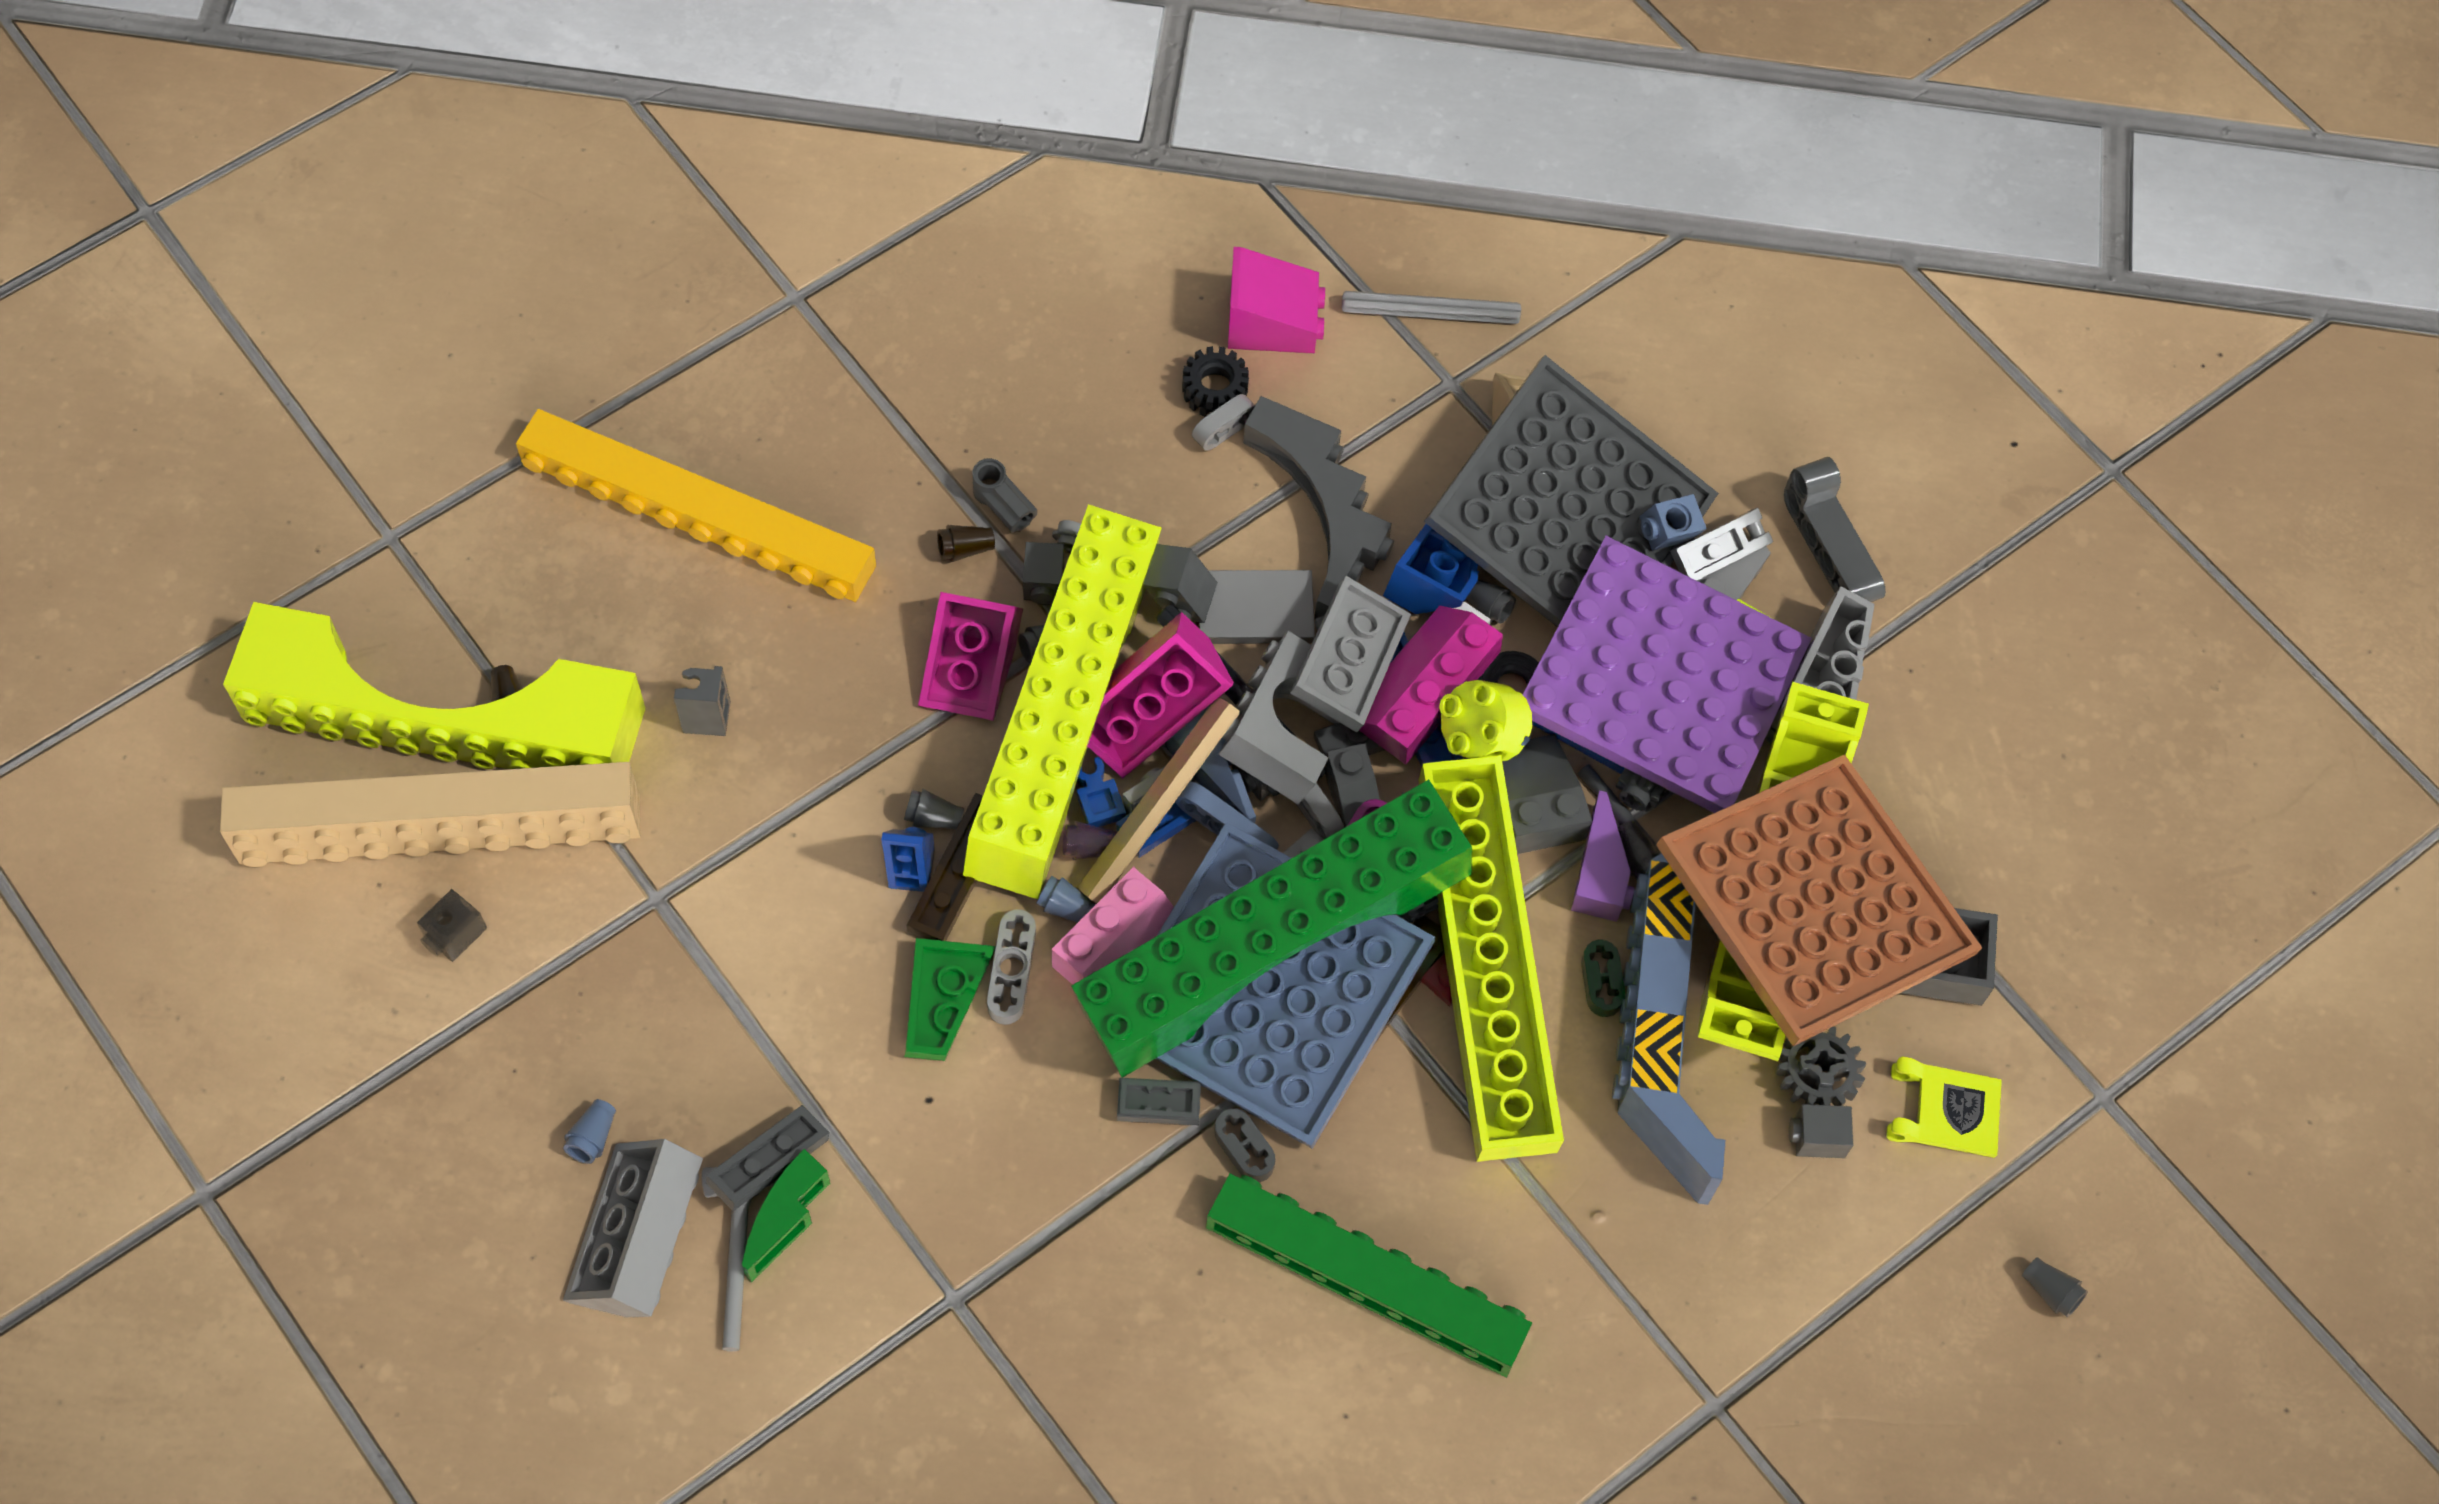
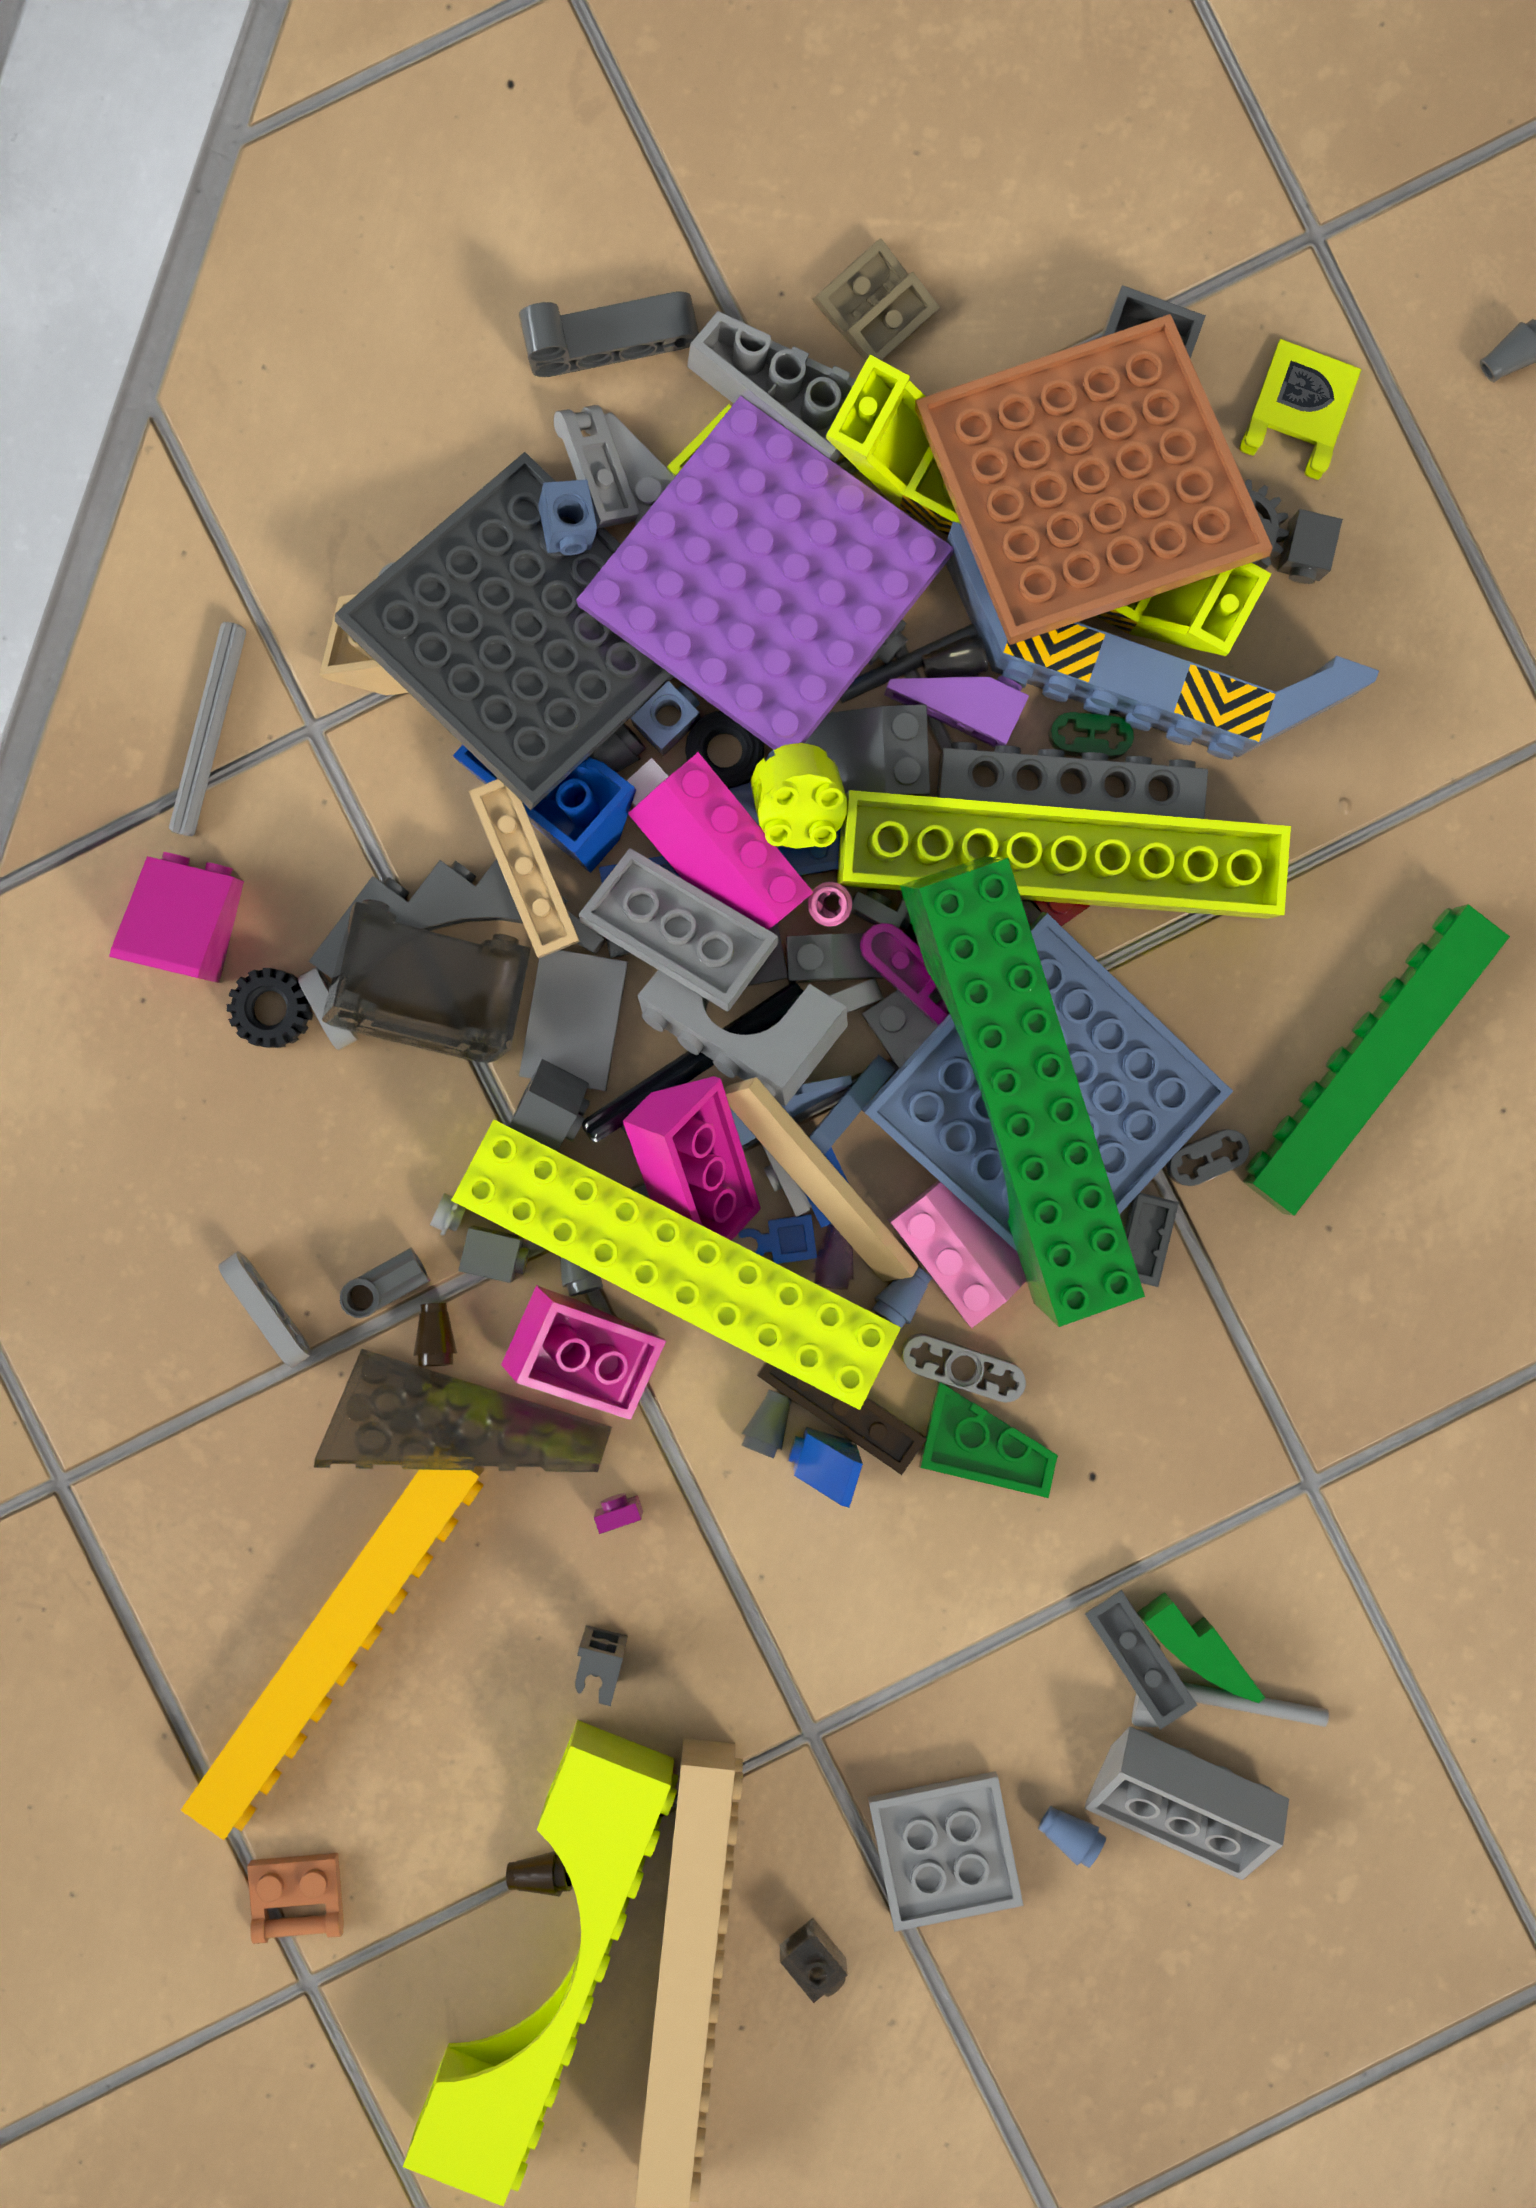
camera: 80 degrees left, 25 degrees up
none -> light grey beam [218,1251,312,1368]
none -> nougat plate [247,1853,344,1944]
none -> clear smoke wing [314,1349,612,1472]
none -> clear smoke windscreen [322,899,531,1063]
none -> tan plate [469,779,580,958]
none -> magenta plate [594,1493,643,1534]
none -> sand blue brick [631,681,700,756]
none -> bright pink cone [808,882,852,926]
none -> dark tan slope [812,238,940,360]
none -> light grey plate [868,1771,1023,1932]
none -> dark grey brick [937,742,1208,819]

